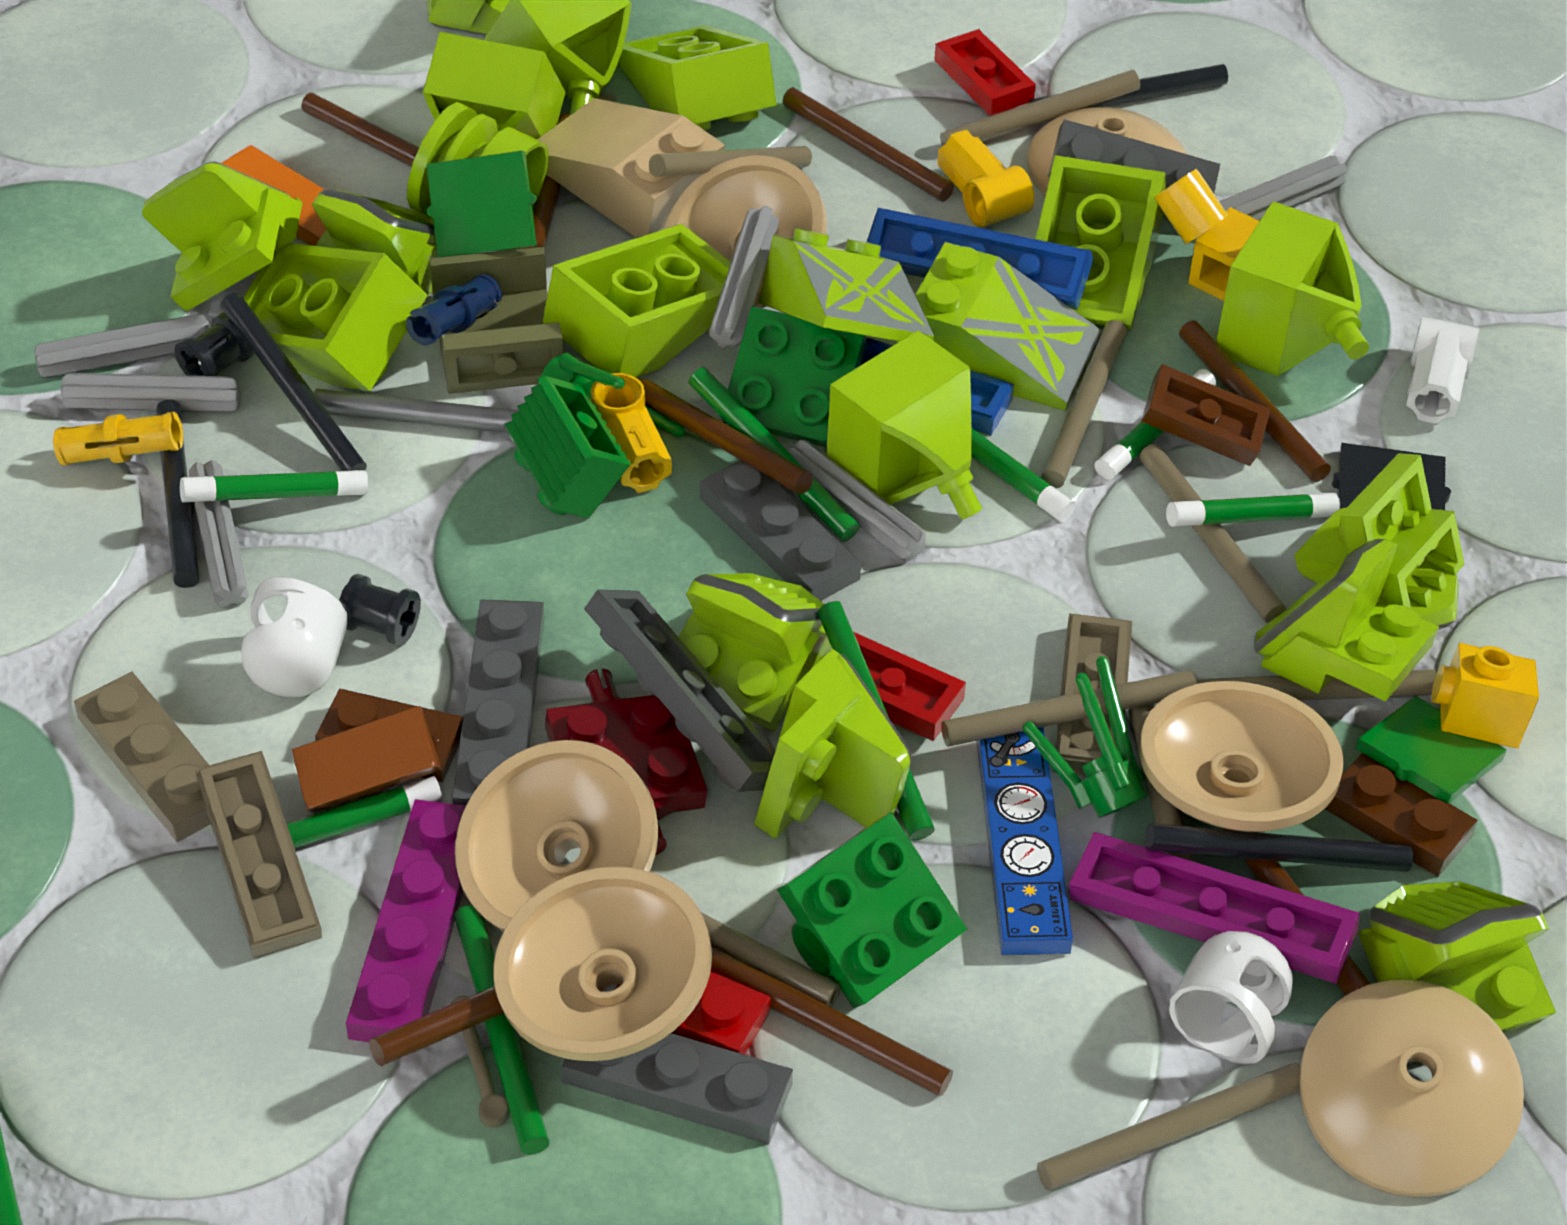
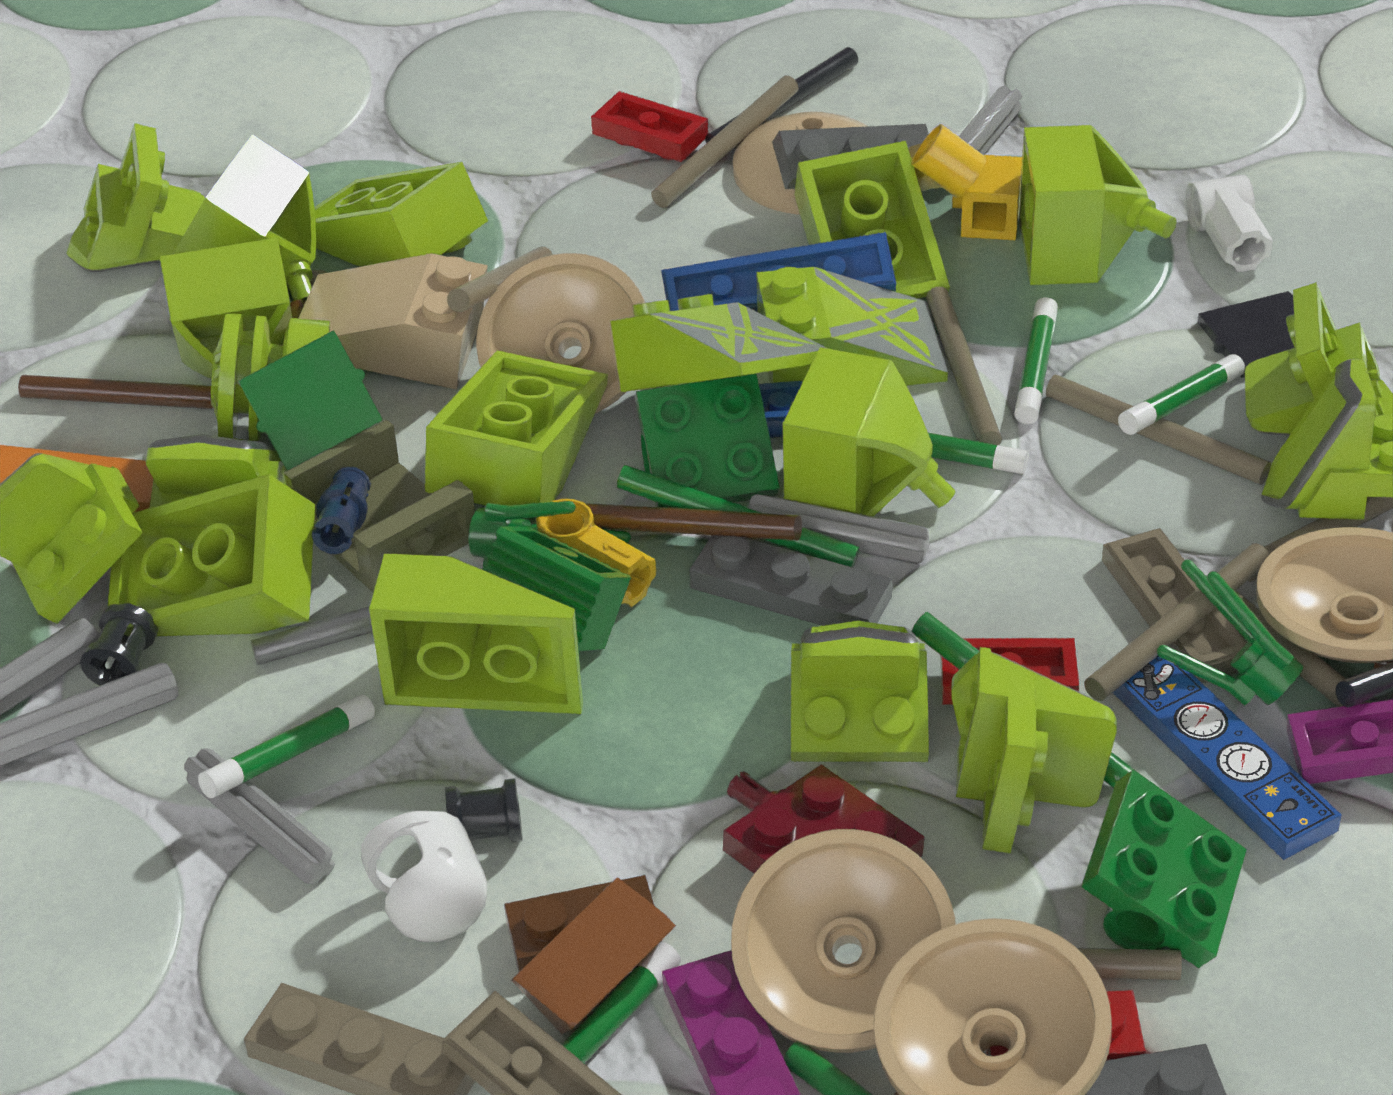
camera: 25 degrees left, 5 degrees down
yellow pin [53,412,183,466] -> none
black bar [156,400,199,588] -> none
black bar [220,292,367,471] -> none
dark grey plate [452,599,544,806] -> none
dark grey plate [584,589,775,792] -> none
light grey axle [709,206,779,349] -> none
reddish brown bar [710,945,953,1096] -> none
reddish brown bar [782,87,954,202] -> none
yellow piece [937,130,1035,228] -> none
reddish brown plate [1141,364,1270,466] -> none
reddish brown bar [1179,320,1331,482] -> none
none -> lime slope [369,554,583,714]

